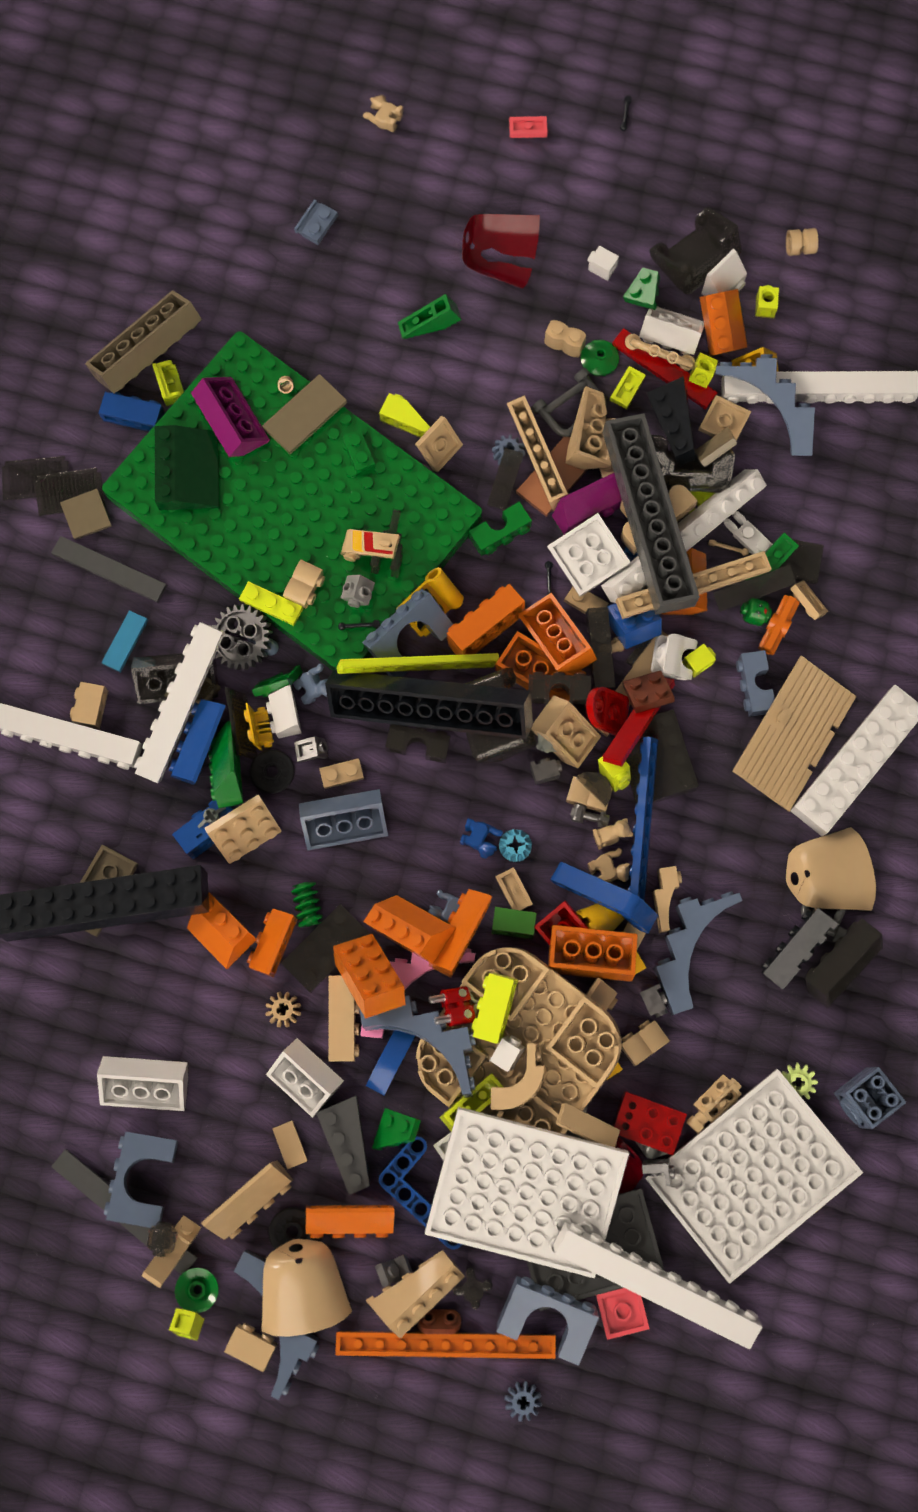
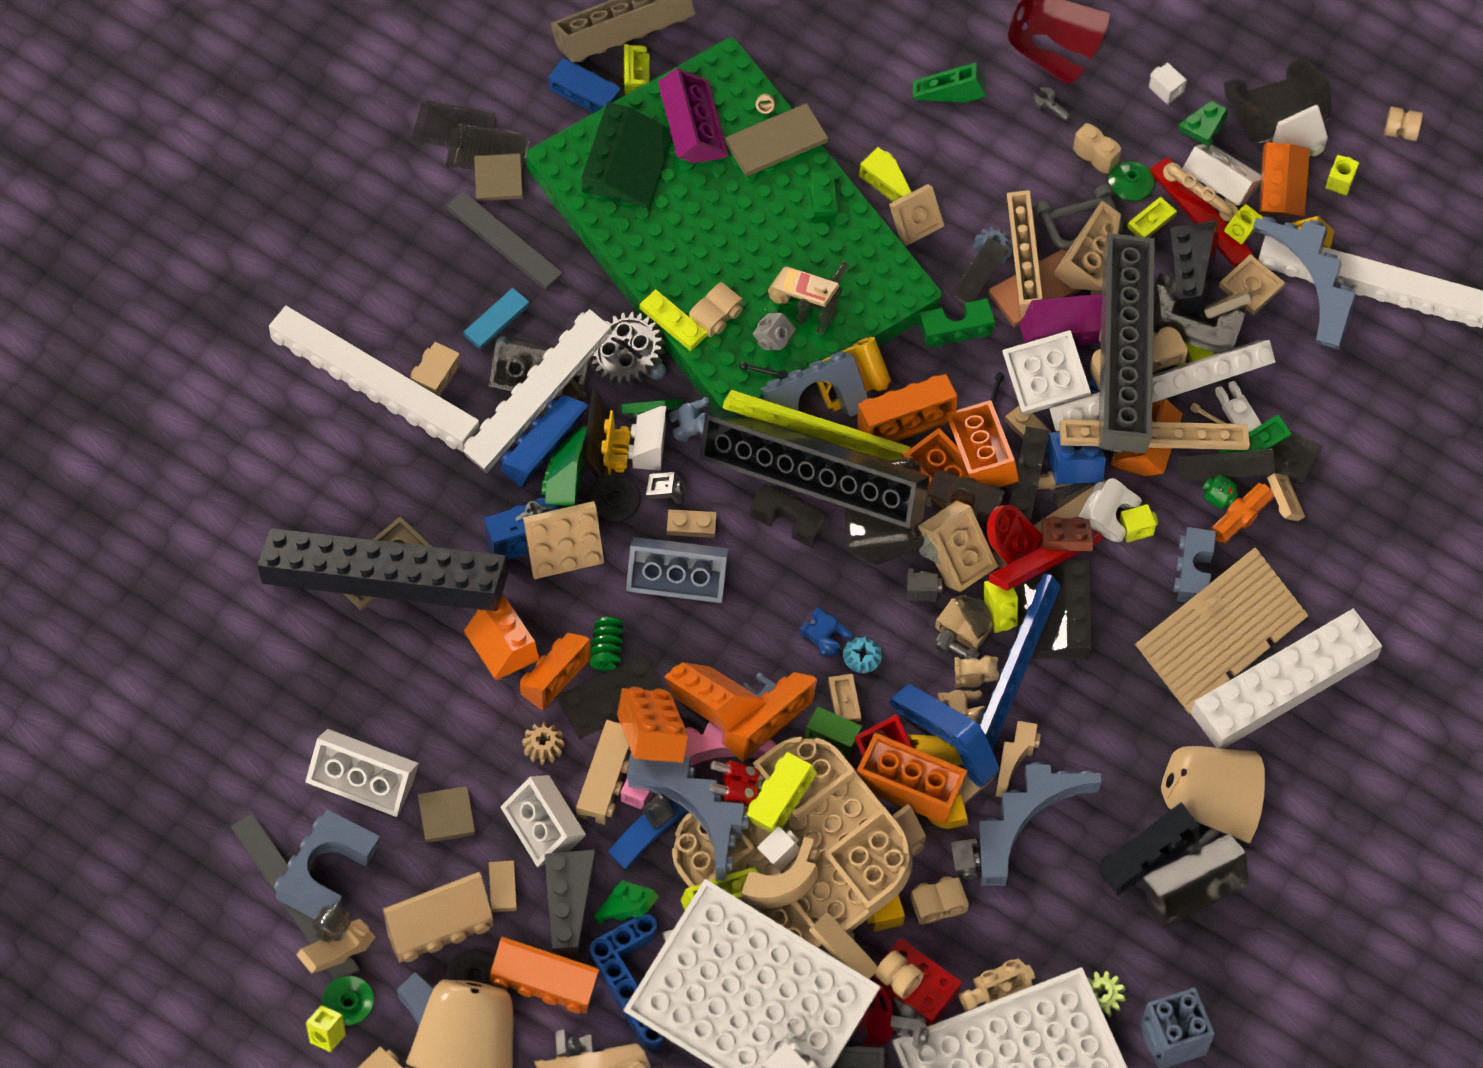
camera: 15 degrees right, 15 degrees down
none -> dark tan tile [418,786,475,843]
none -> clear smoke plate [641,794,676,830]
none -> tan wheel [875,951,924,999]
none -> flat silver bar [1033,87,1071,121]

